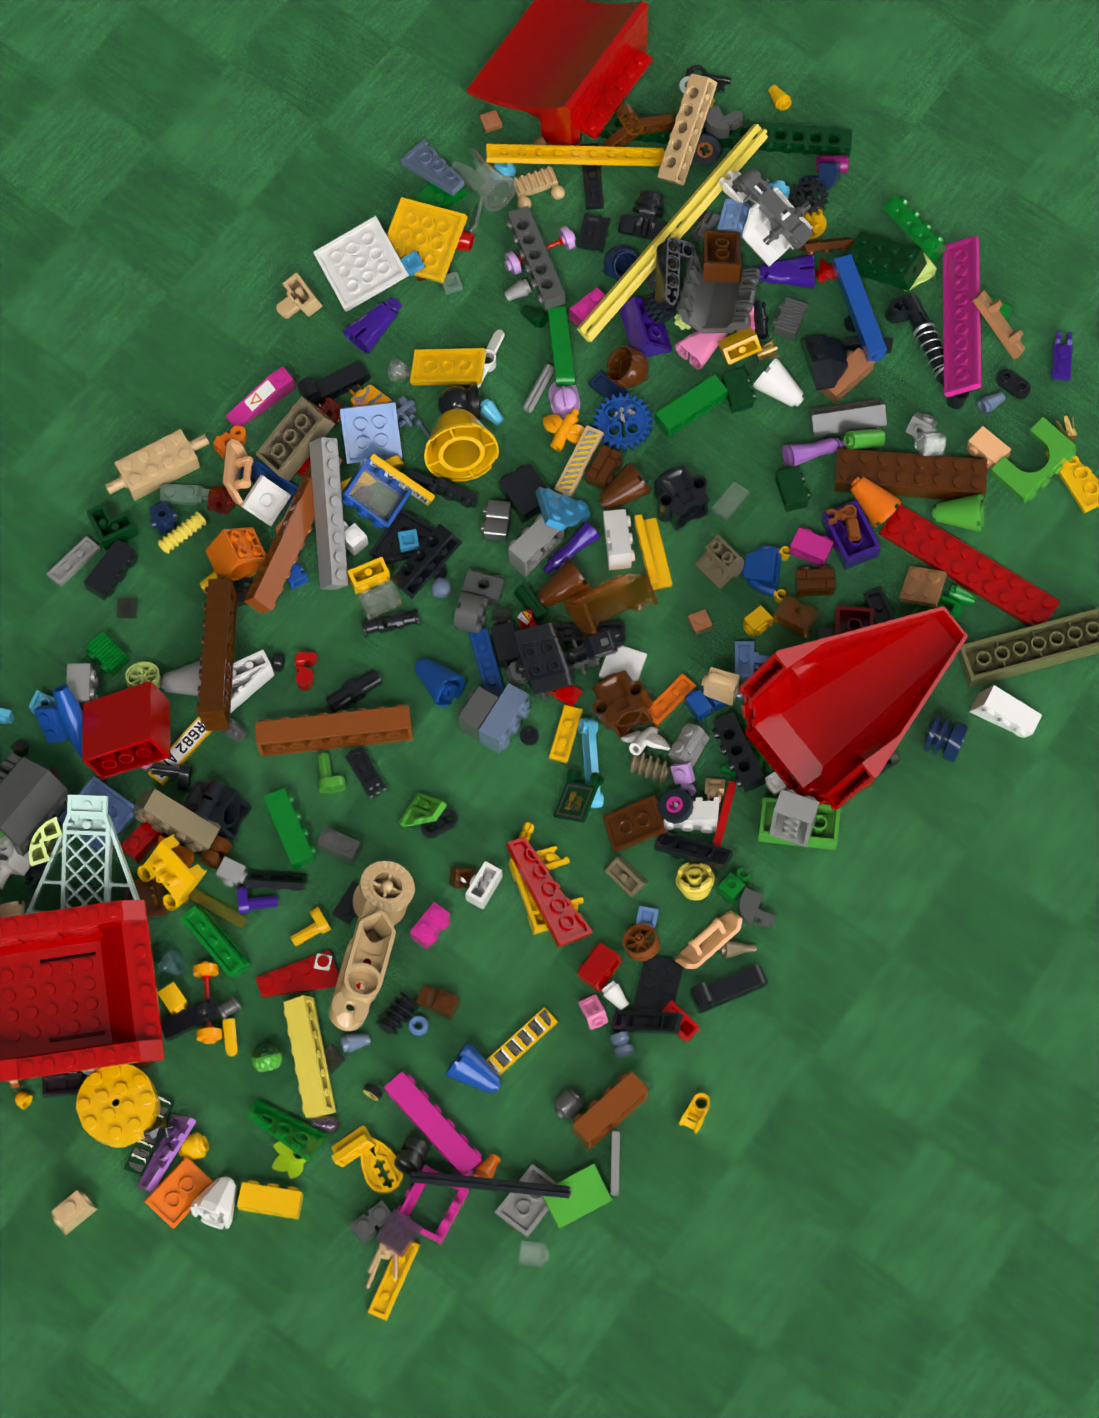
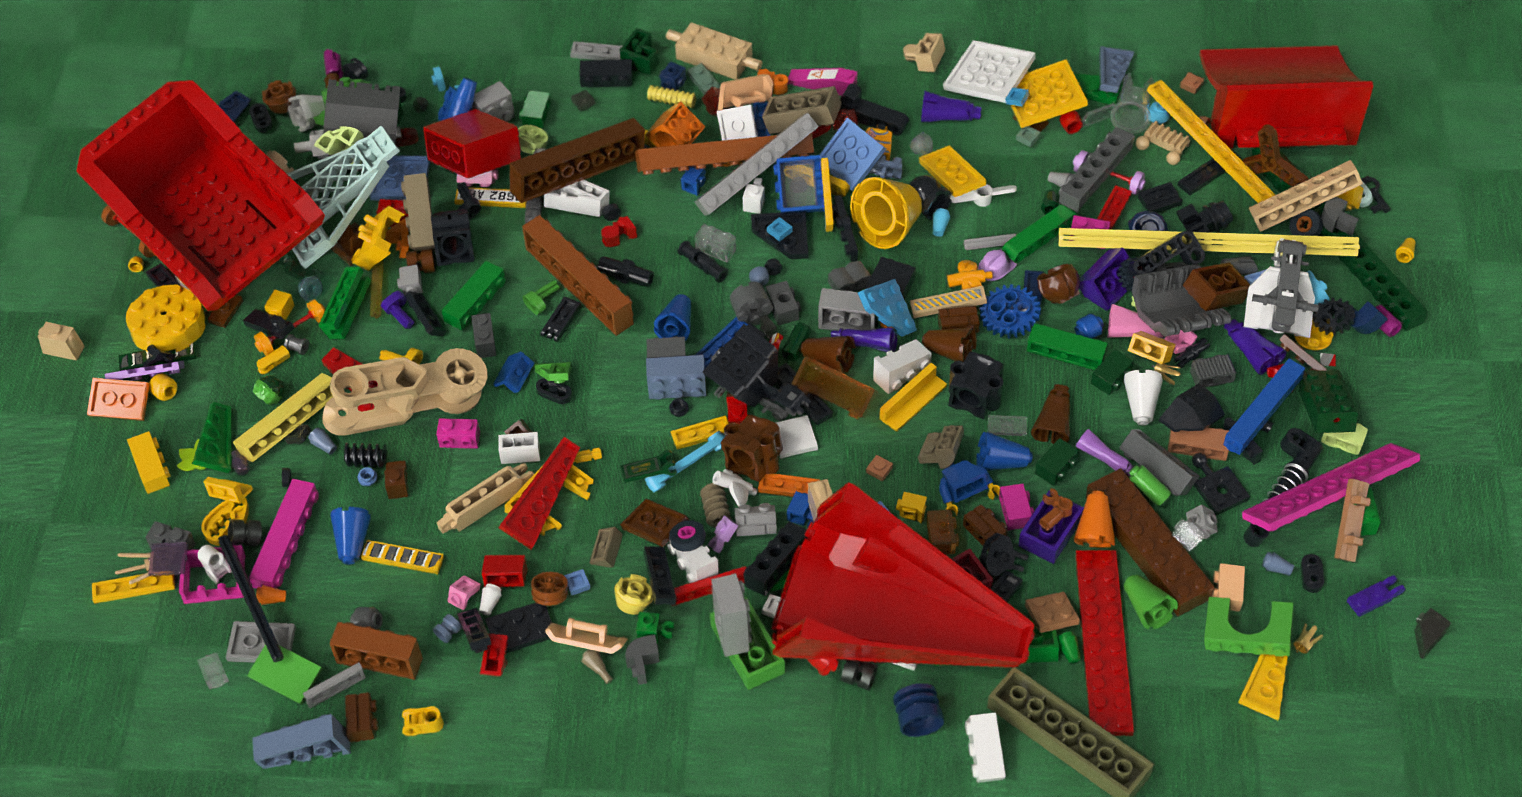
camera: 55 degrees right, 15 degrees down
white cone [190,1176,237,1229] -> none
yellow brick [347,557,390,595] -> none
black brick [390,524,462,599] -> none
black beam [690,965,768,1013] -> none
tan plate [705,778,725,802] -> none
green brick [882,195,947,262] -> none
none -> white piece [198,545,232,584]
none -> sand blue wedge [253,714,351,769]
none -> reddish brown brick [345,692,378,742]
none -> tan hinge [437,463,534,534]
none -> blue panel [493,351,534,393]
none -> blue cone [976,432,1033,470]
none -> black hinge [979,532,1028,576]
none -> reddish brown piece [1031,384,1070,444]
none -> blue head [1074,314,1104,339]
none -> red plate [1097,185,1132,230]
none -> black plate [1192,453,1250,516]
none -> light grey sticker [1320,353,1336,366]

